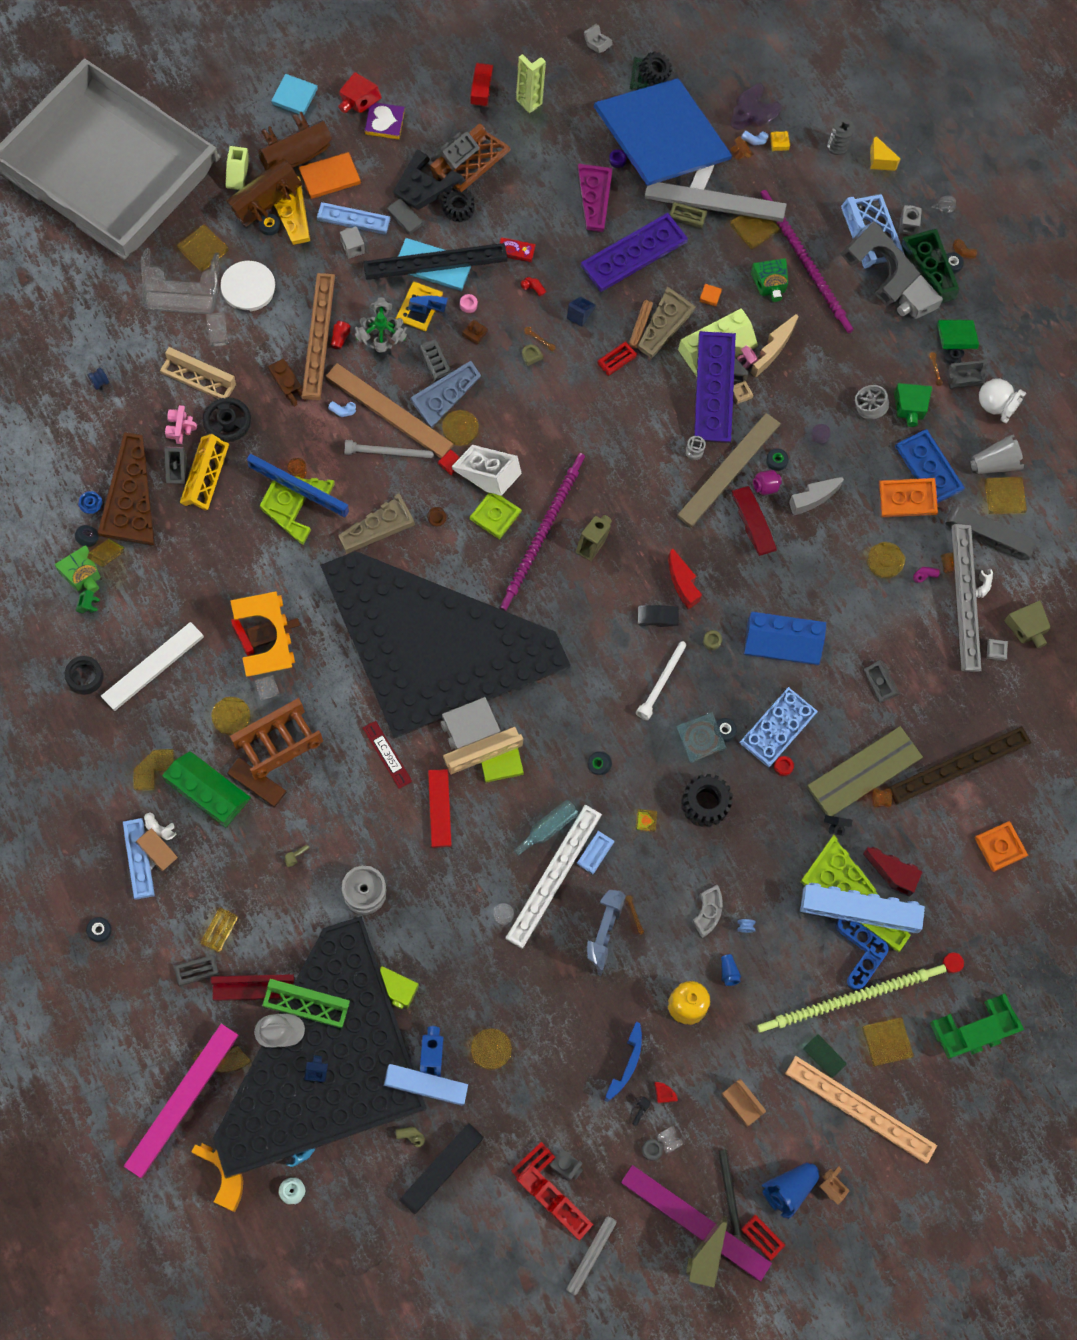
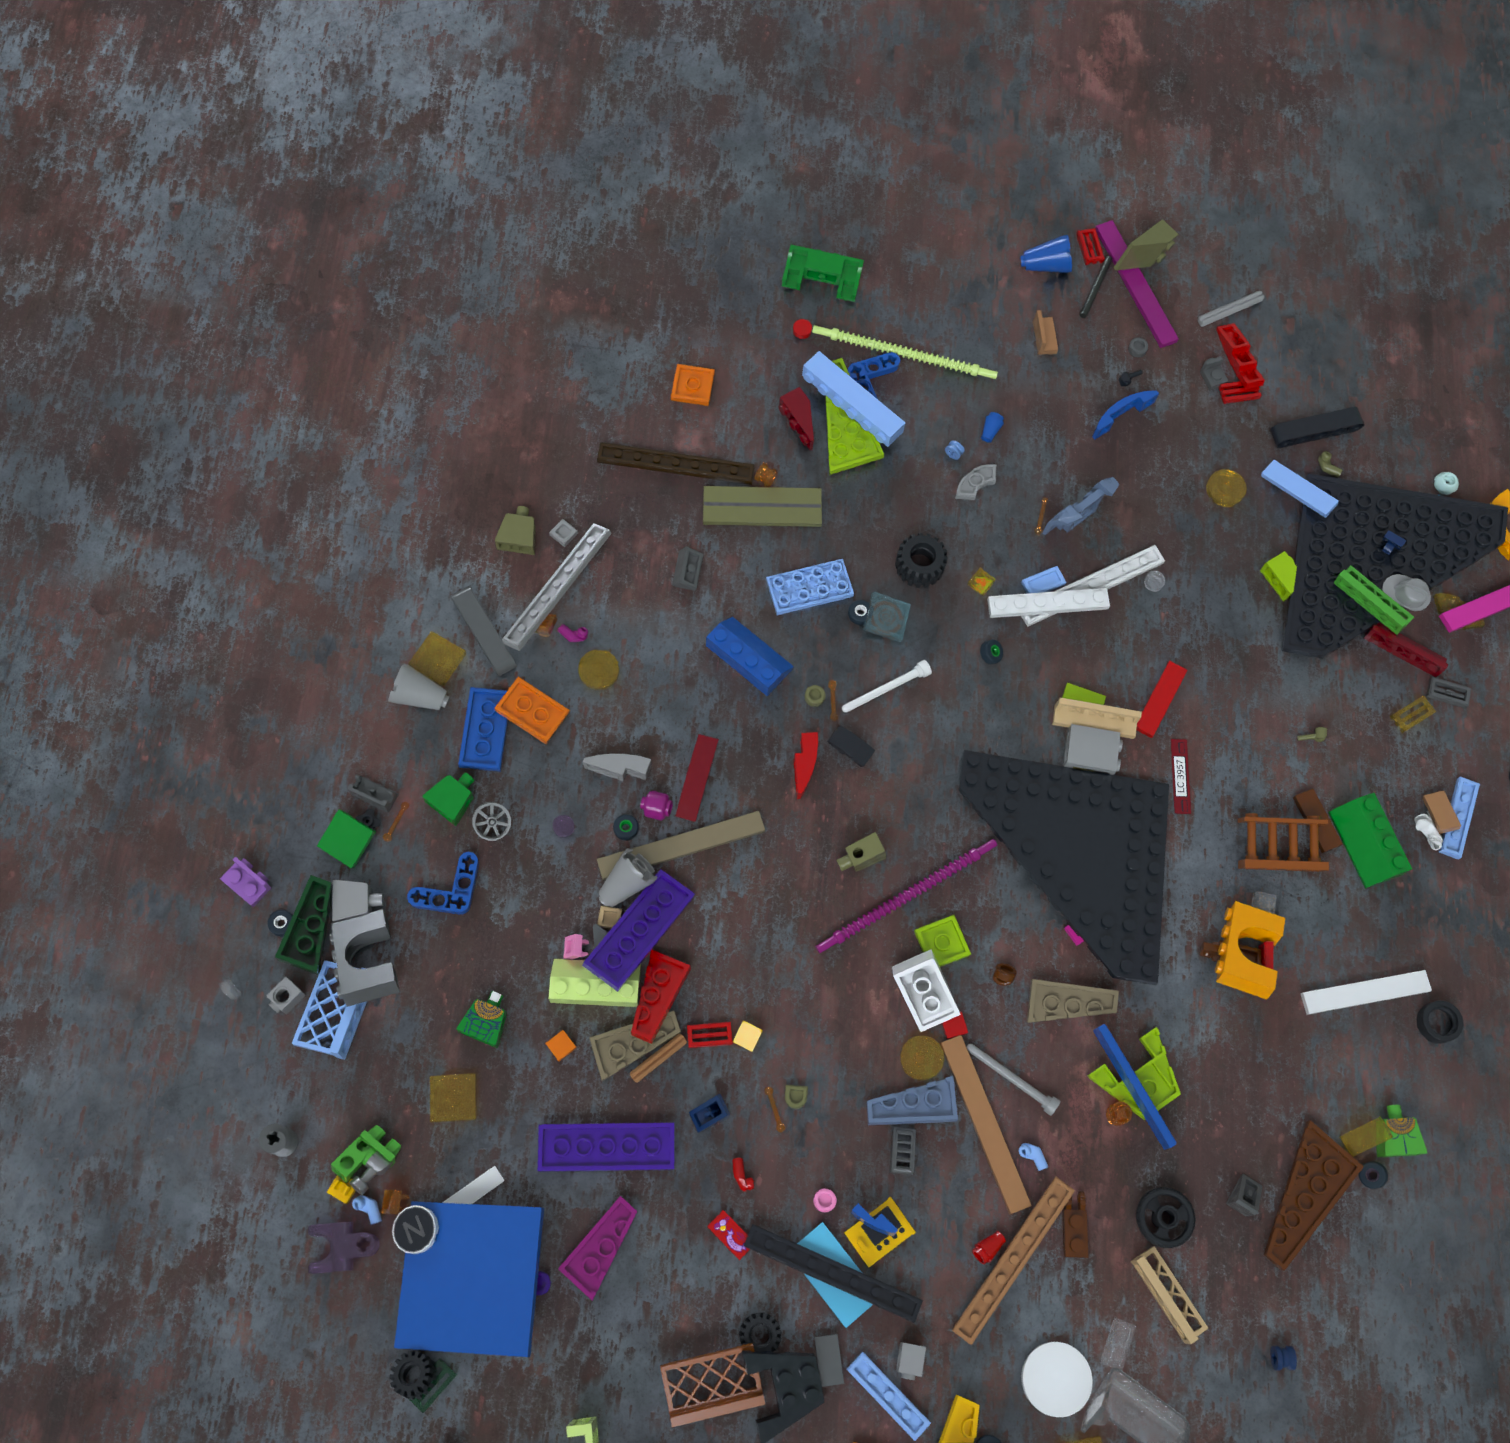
camera: 145 degrees left, 0 degrees up
green tile [76,590,100,614] -> none
blue plate [78,491,102,514] -> none
clear yellow tile [134,749,174,790] -> none
bright pink hips [165,405,197,444] -> none
yellow fence [180,434,229,510] -> none
clear yellow tile [211,697,251,735] -> none
light grey wheel [342,866,387,915] -> none
light grey plant [355,297,407,352] -> none
blue torso [420,1026,443,1077] -> none
dark grey bracket [430,131,480,170] -> none
reddish brown tile [462,319,488,345] -> none
clear light blue piece [514,800,579,856] -> none
light grey tile [645,182,786,222] -> none
red tile [654,1082,678,1104] -> none
clear wheel [656,1126,684,1155] -> none
yellow cylinder [668,981,710,1025] -> none
olive tile [670,202,707,229] -> none
light grey wheel [685,436,706,460] -> none
tan slope [751,314,799,378] -> none
magenta hose [760,190,854,333] -> none
red tile [774,756,794,776] -> none
light nougat tile [785,1056,937,1164] -> none
clear green tile [803,1034,847,1078] -> none
medium nougat bracket [820,1166,850,1205] -> none
black tile [824,815,853,836] -> none
clear yellow tile [862,1017,914,1067] -> none
yellow slope [870,136,901,171] -> none
clear orange arm [953,239,977,258] -> none
white piece [976,569,993,599] -> none
white tile [979,379,1026,424] -> none
none -> medium lavender bracket [220,857,271,907]
none -> bright green hips [331,1125,401,1195]
none -> black tile [392,1205,439,1254]
none -> blue beam [407,852,479,915]
none -> light grey cone [598,848,657,907]
none -> red wing [631,950,691,1044]
none -> yellow slope [733,1020,763,1052]
none -> clear orange hinge [828,680,838,721]
none -> white plate [987,588,1110,618]

